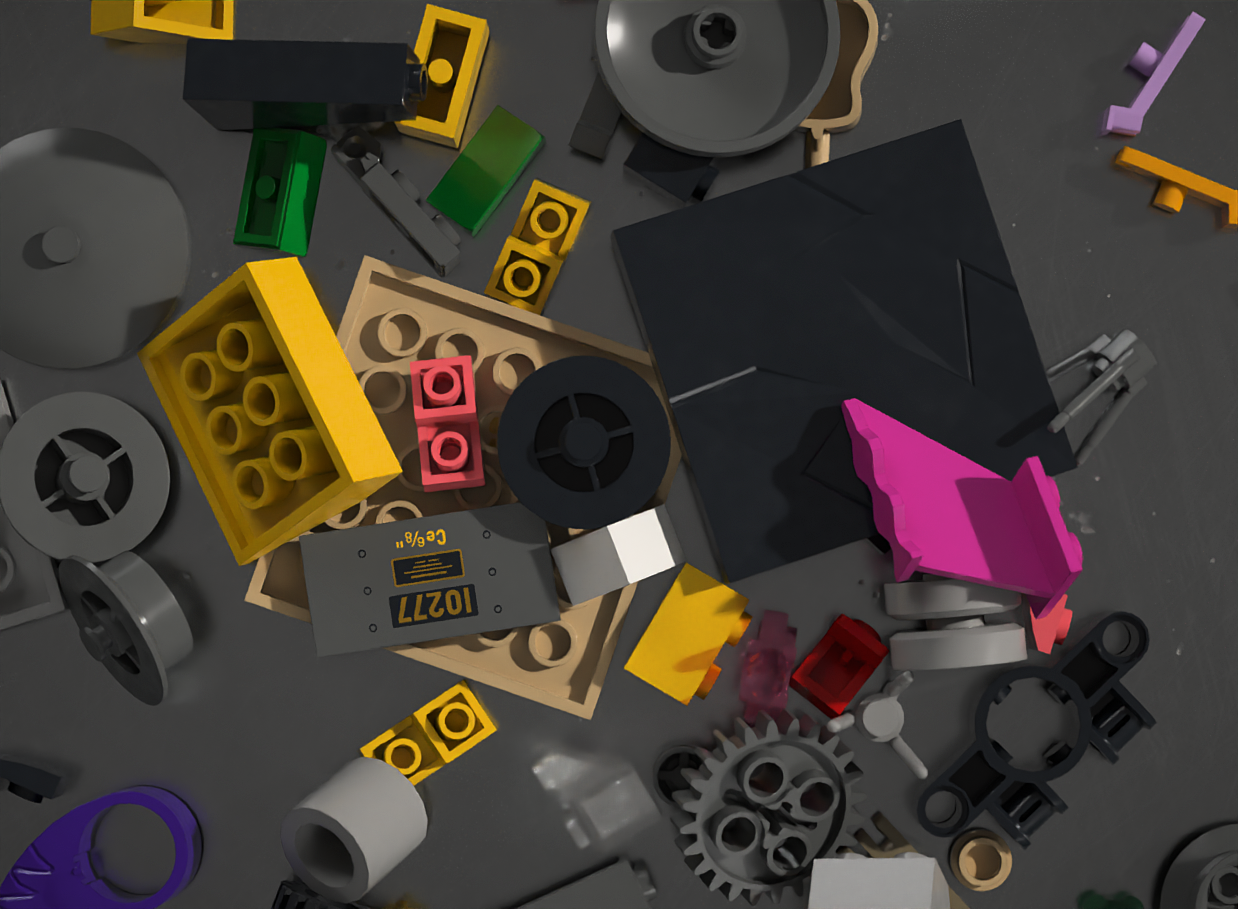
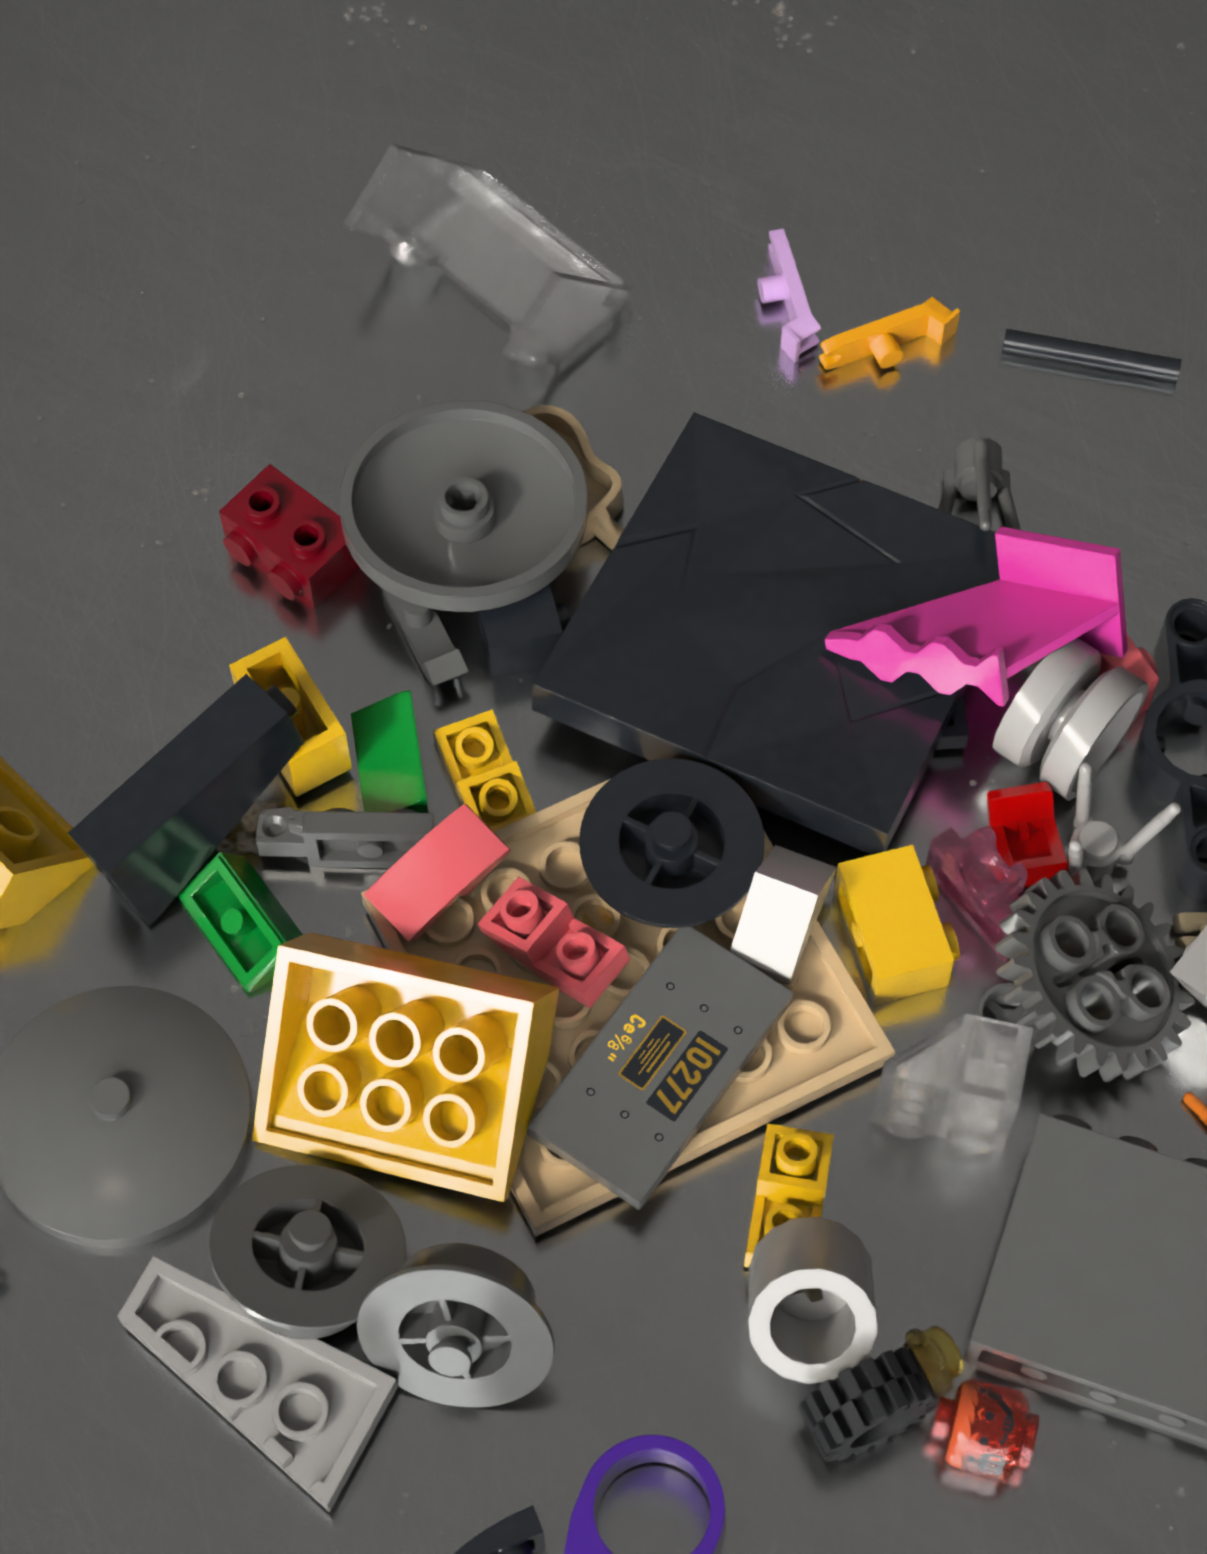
camera: 50 degrees left, 25 degrees down
none -> coral slope [363,803,511,942]

